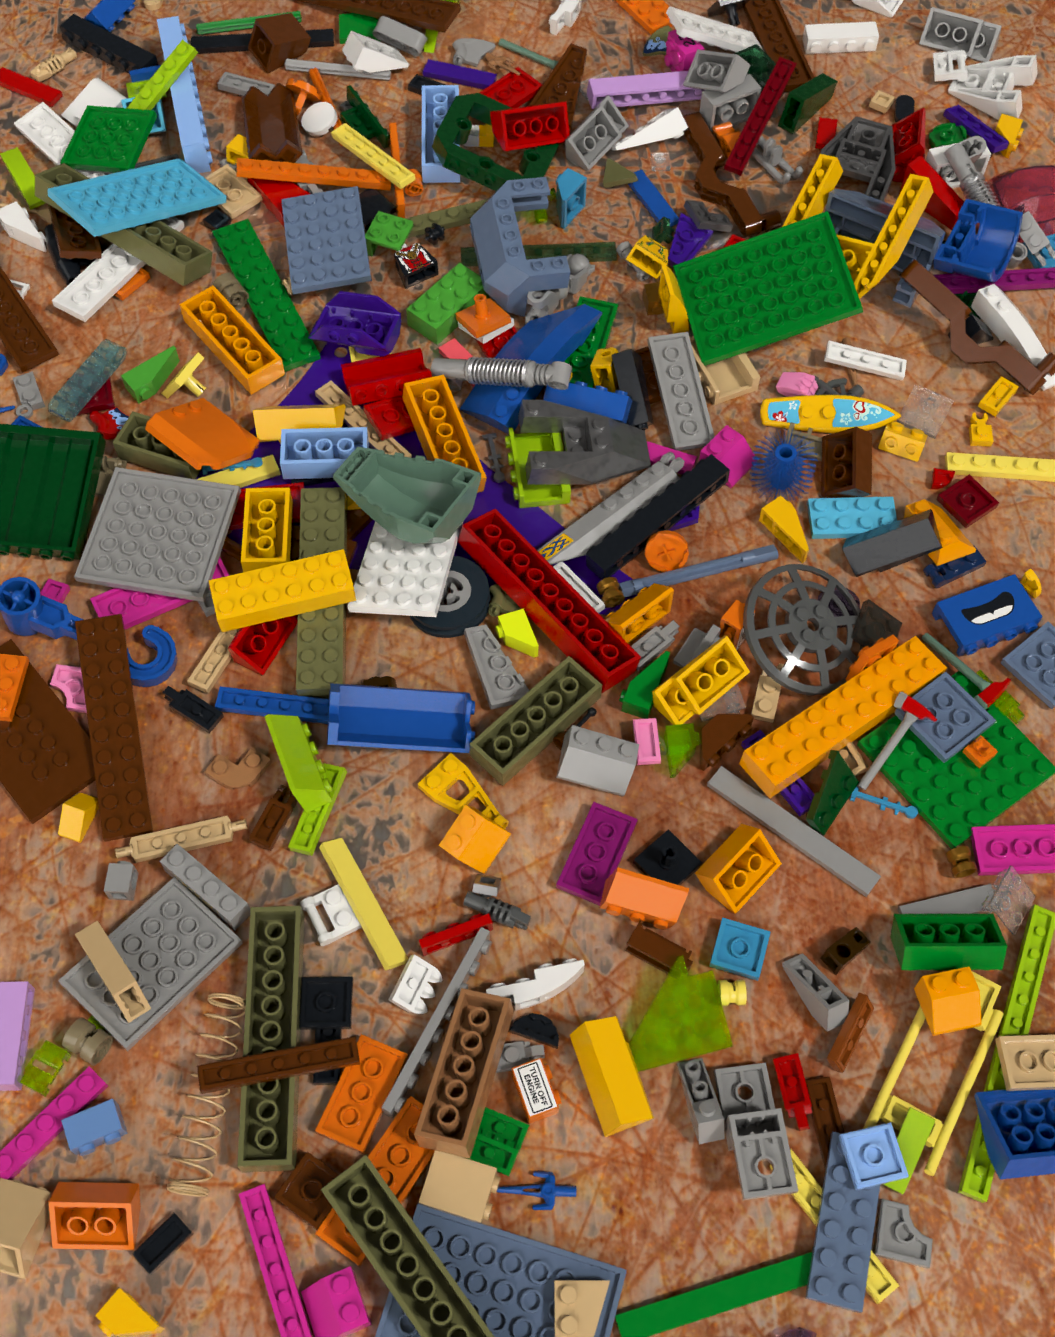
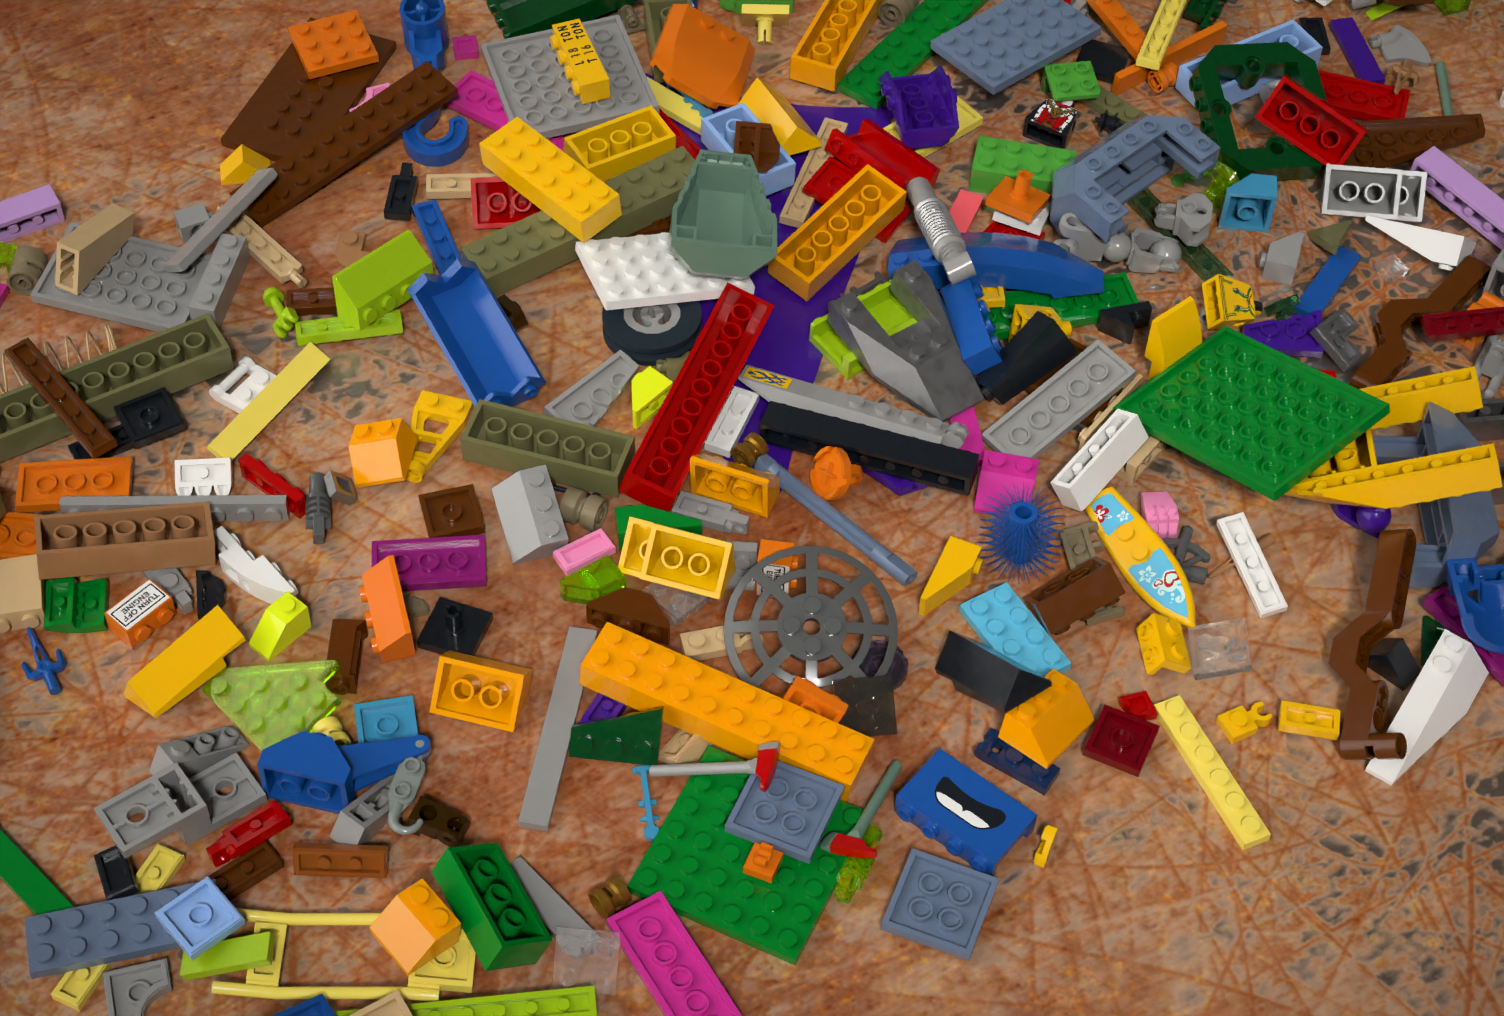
camera: 60 degrees right, 10 degrees down
none -> black tile [94,845,139,901]
none -> light grey tile [163,168,278,273]
none -> neon yellow slope [249,591,312,662]
none -> blue slope [257,731,431,835]
none -> lime hinge [263,287,299,339]
none -> reddish brown plate [418,484,485,538]
none -> yellow brick [549,18,611,104]
none -> dark tan wheel [559,486,609,532]
none -> reddish brown slope [733,121,780,174]
none -> white brick [1050,409,1149,512]
none -> black slope [1096,301,1152,344]
none -> light grey hinge [1154,193,1213,247]
none -> light grey slope [1259,232,1304,285]

